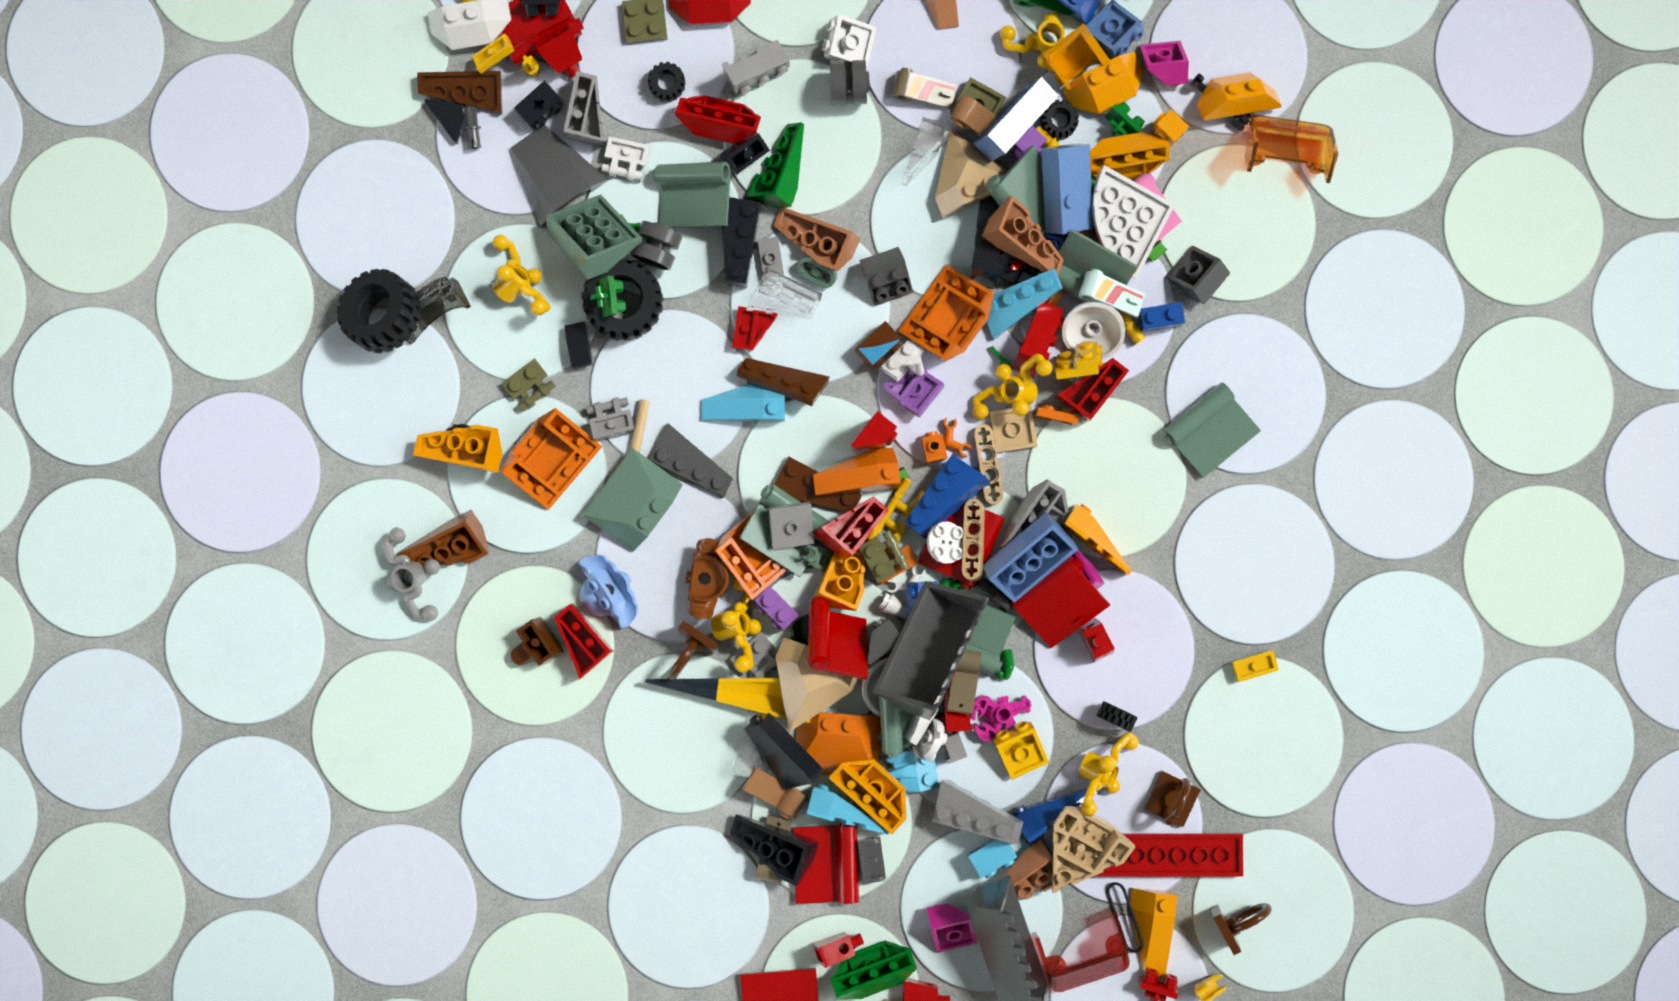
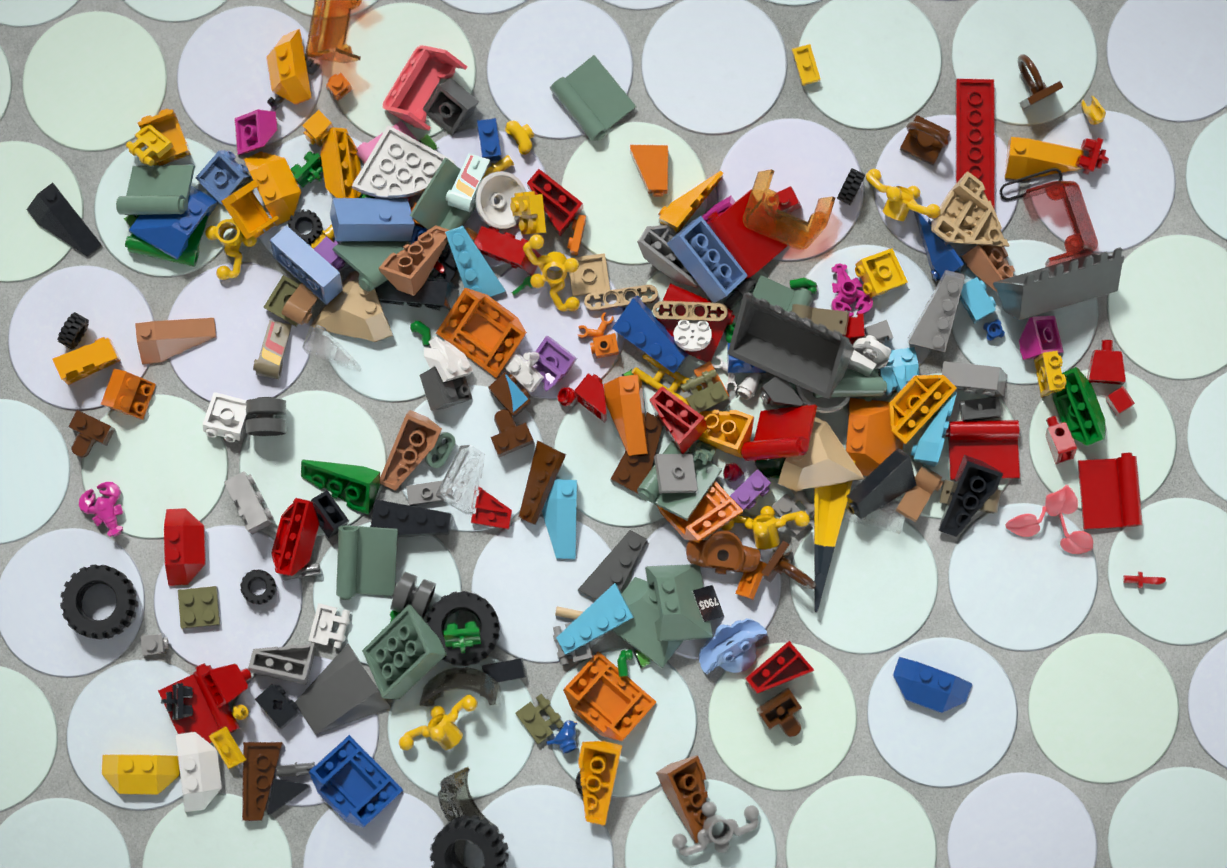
camera: 85 degrees left, 5 degrees down
none -> dark grey axle [282,563,321,581]
none -> blue slope [309,735,403,828]
none -> orange brick [326,73,352,101]
none -> coral windscreen [383,45,468,131]
none -> green arm [410,321,431,346]
none -> clear smoke windscreen [419,667,501,707]
none -> white plate [424,336,473,382]
none -> reddish brown brick [491,409,534,457]
none -> yellow piece [505,120,534,155]
none -> blue animal [546,720,577,754]
none -> medium azure wing [556,583,634,655]
none -> red plate [557,387,575,406]
none -> green arm [617,650,633,677]
none -> orange slope [630,145,668,197]
none -> bright green piece [633,650,651,668]
none -> sand green slope [645,564,713,641]
none -> black sticker [692,585,724,622]
none -> dark red plate [723,463,744,482]
none -> orange plate [735,561,767,600]
none -> clear orange windscreen [743,169,836,250]
none -> blue wedge [893,657,972,713]
none -> light grey wedge [942,361,1007,397]
none -> blue plate [983,319,1005,341]
none -> coral plant [1005,485,1093,554]
none -> yellow plate [1034,351,1066,397]

